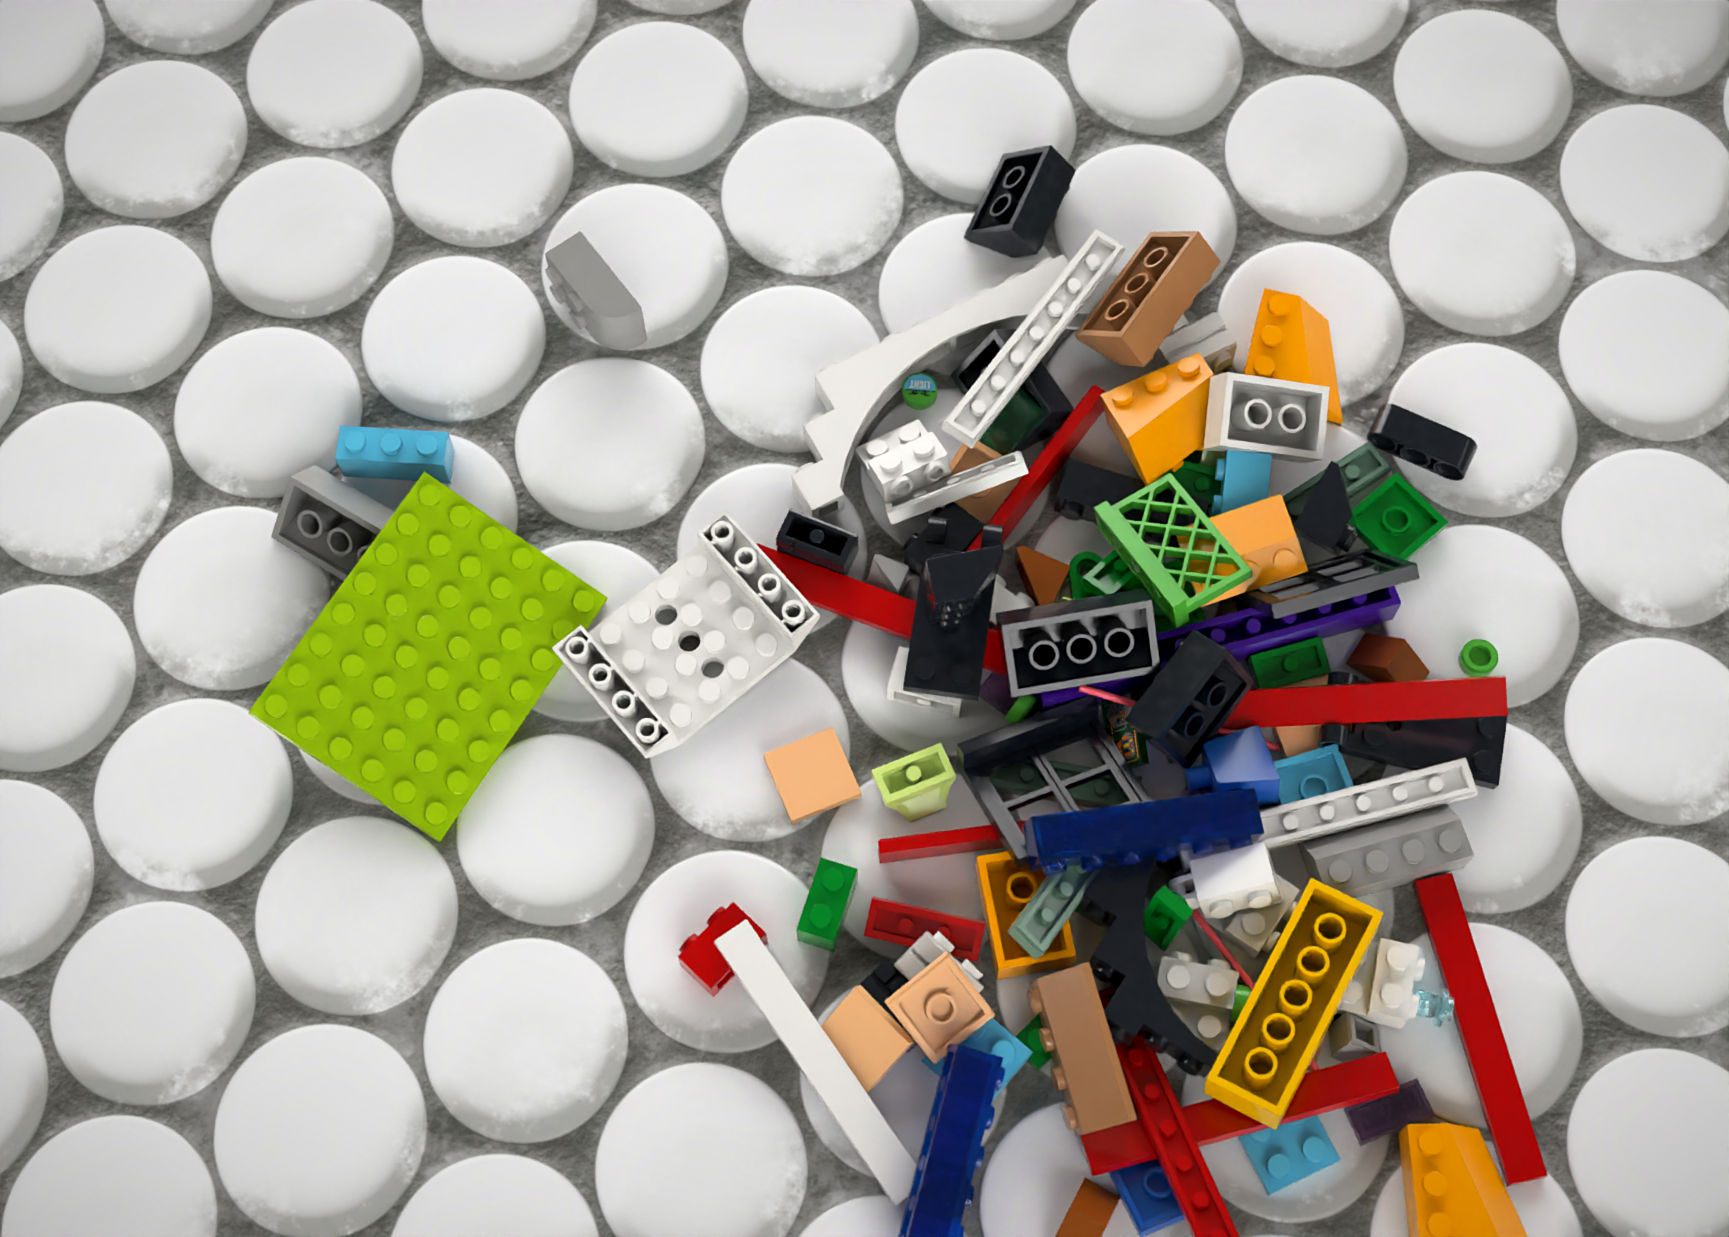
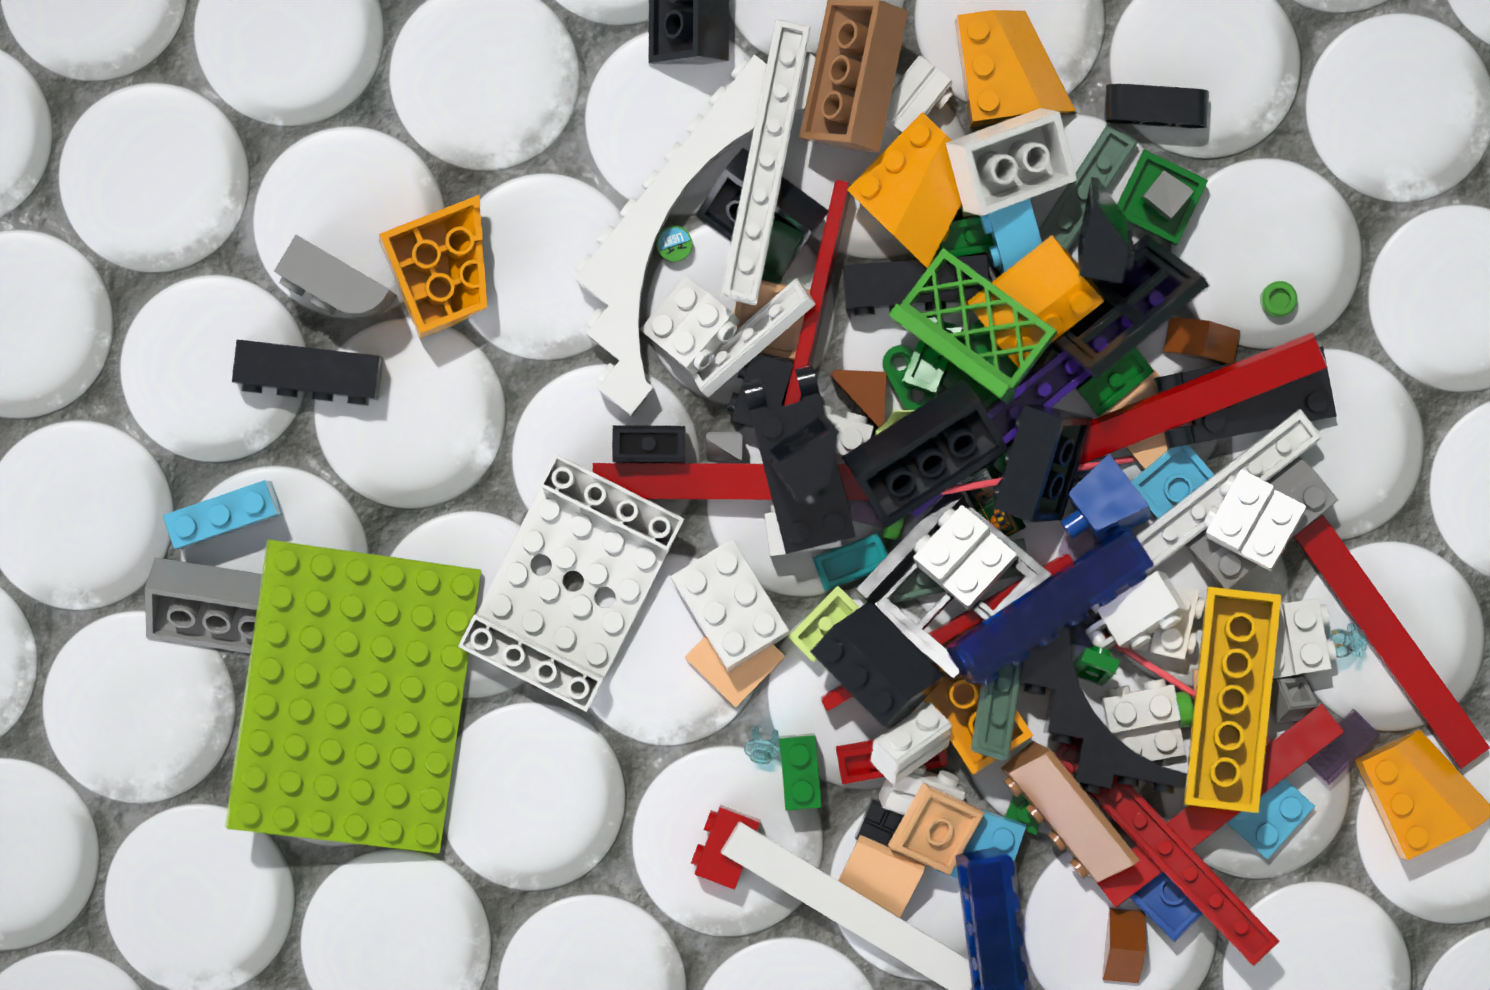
camera: 25 degrees left, 20 degrees up
none -> black brick [232,339,383,406]
none -> light orange wedge [379,194,487,339]
none -> white brick [671,539,789,672]
none -> clear light blue plate [744,726,780,764]
none -> black slope [810,601,946,728]
none -> teal tile [812,532,888,591]
none -> white brick [871,702,952,785]
none -> white plate [913,505,1018,611]
none -> light grey slope [1141,171,1194,221]
none -> white plate [1204,470,1306,572]

